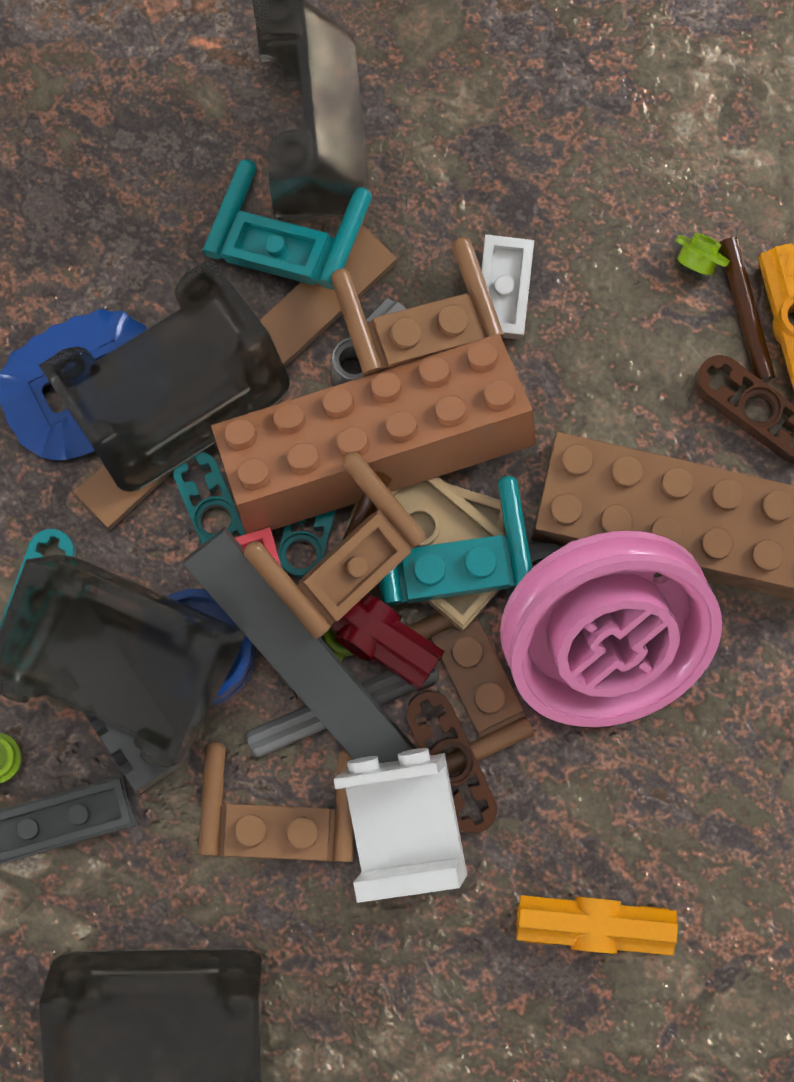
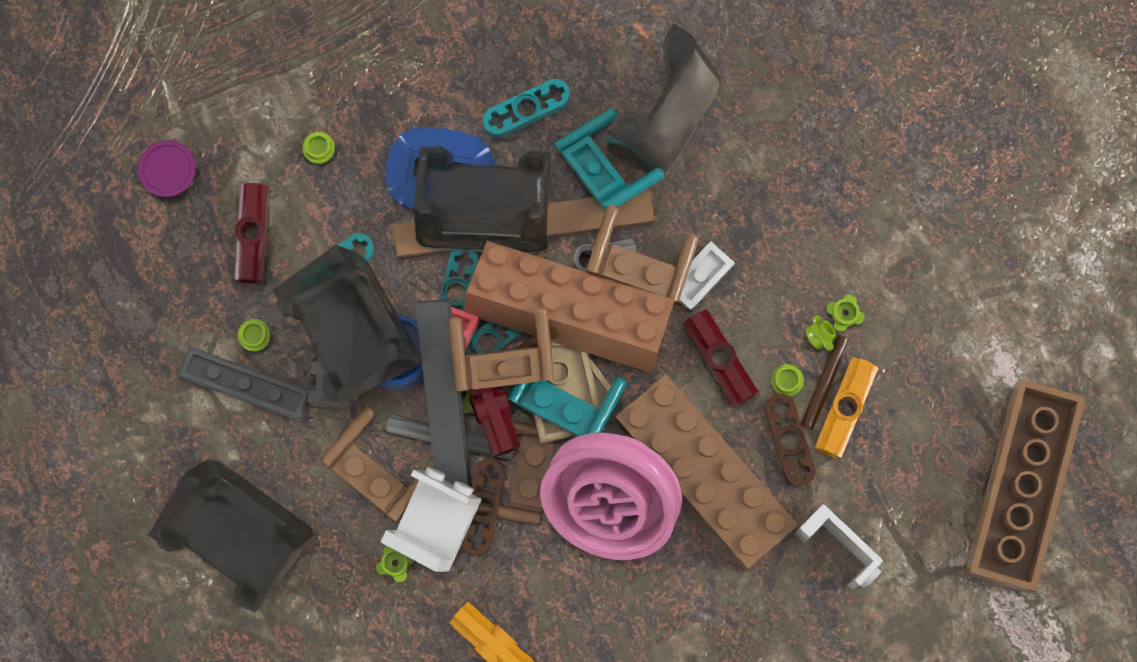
camera: 45 degrees right, 0 degrees up
none -> lime plate [376,545,415,582]
none -> teal beam [483,79,570,138]
none -> dark red piece [682,309,759,408]
none -> lime plate [771,364,804,397]
none -> lime plate [826,294,865,332]

